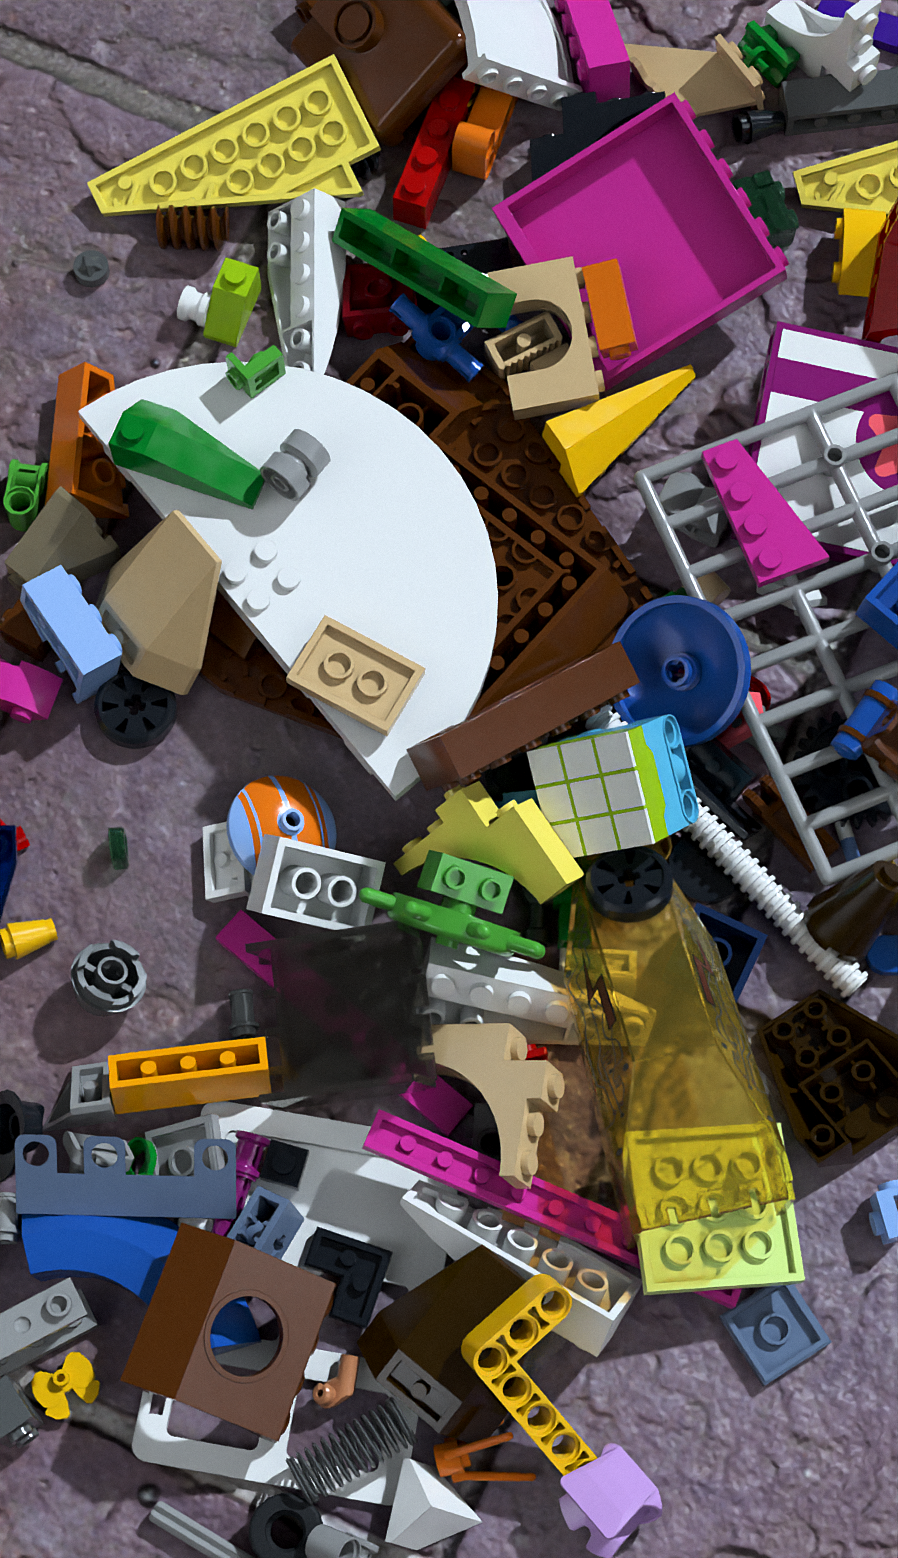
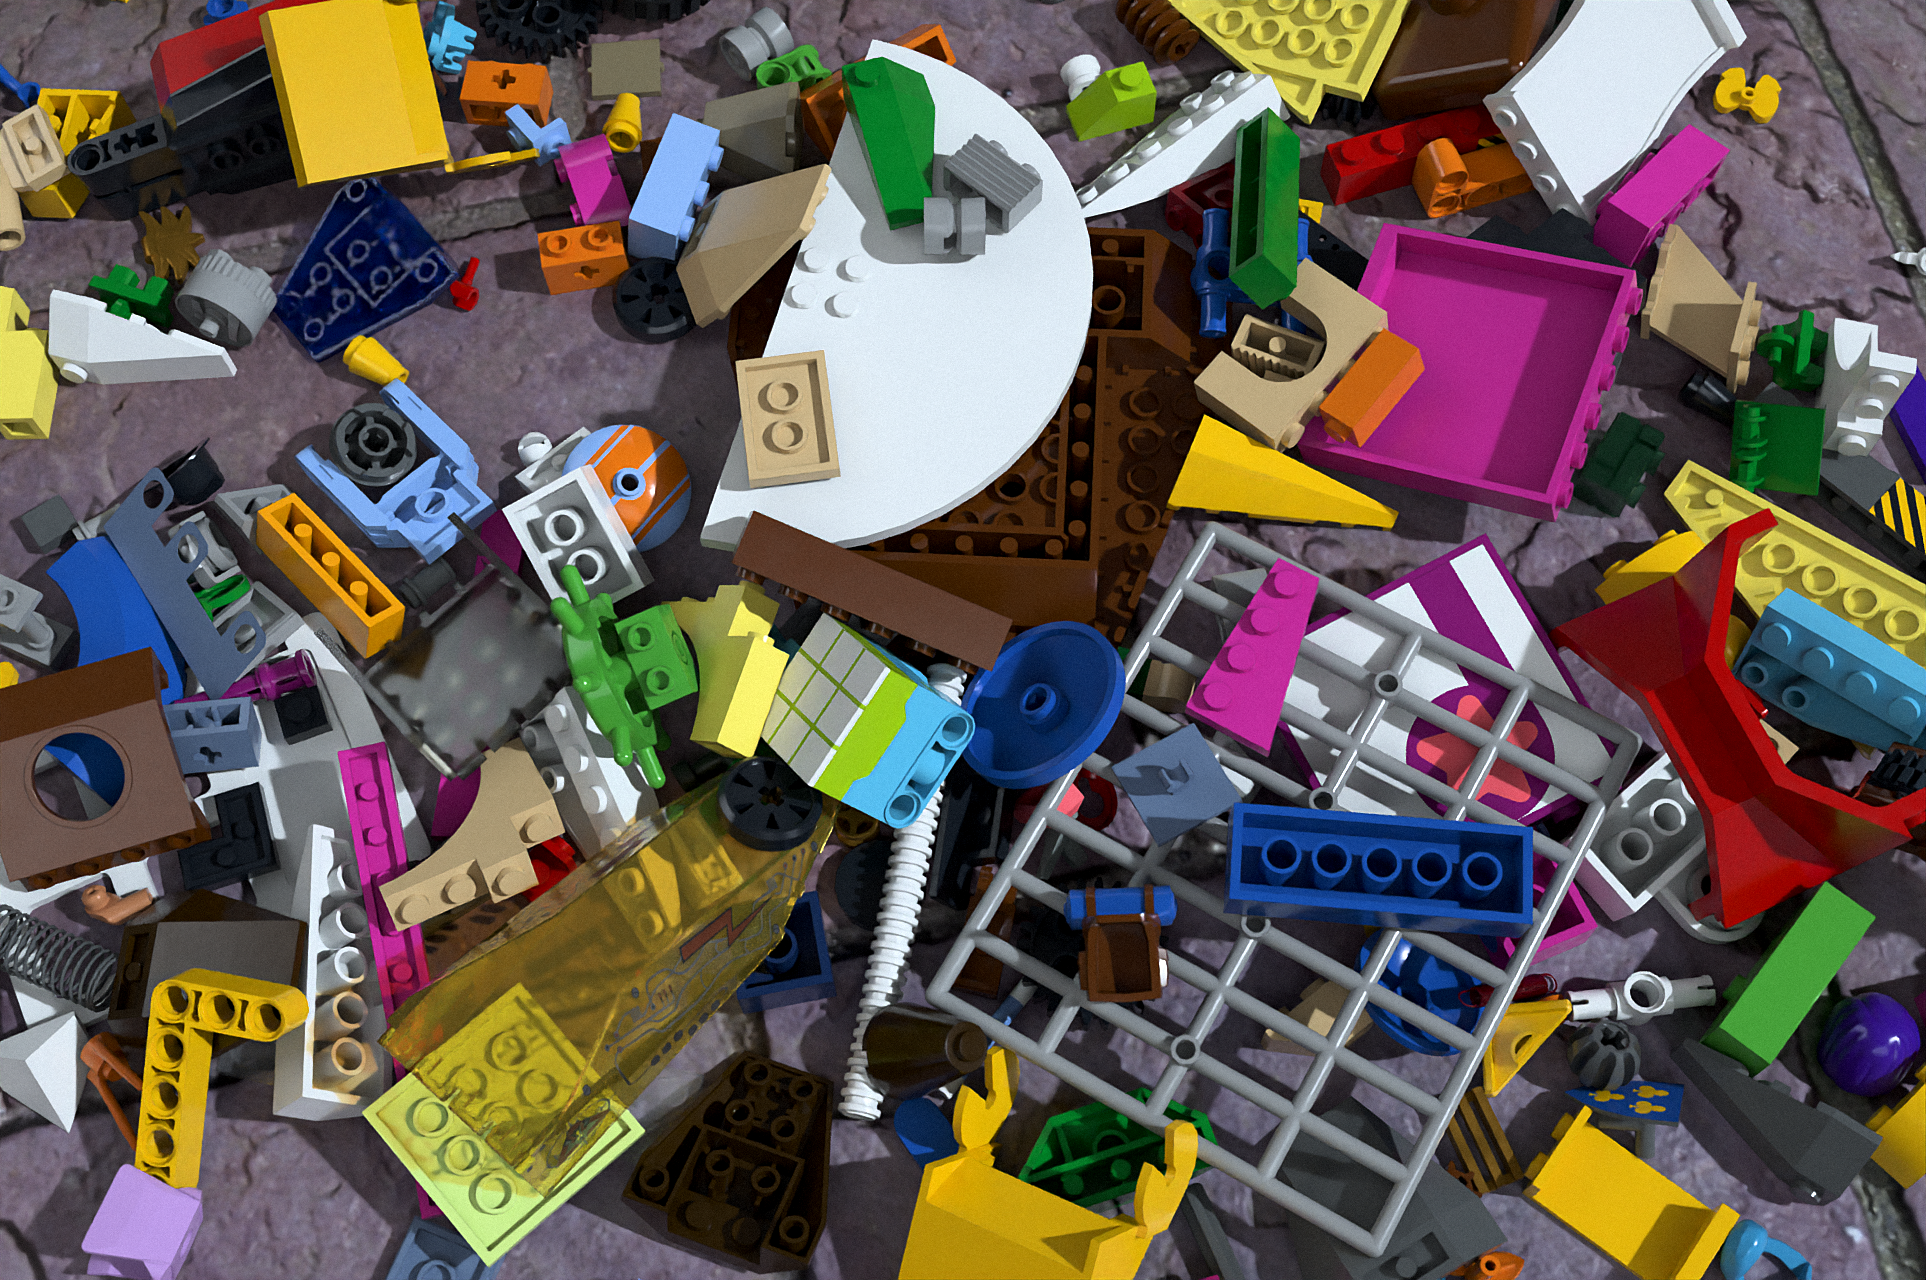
camera: 55 degrees right, 5 degrees down
clear green tile [108,826,129,870] -> none
bright green bracket [225,345,286,399] -> none
none -> light blue plate [294,378,497,565]
none -> white hinge [518,432,553,467]
none -> orange brick [537,220,630,295]
none -> light grey brick [943,134,1043,233]
none -> sand blue piece [1111,723,1242,847]
none -> green hinge [1729,400,1826,496]

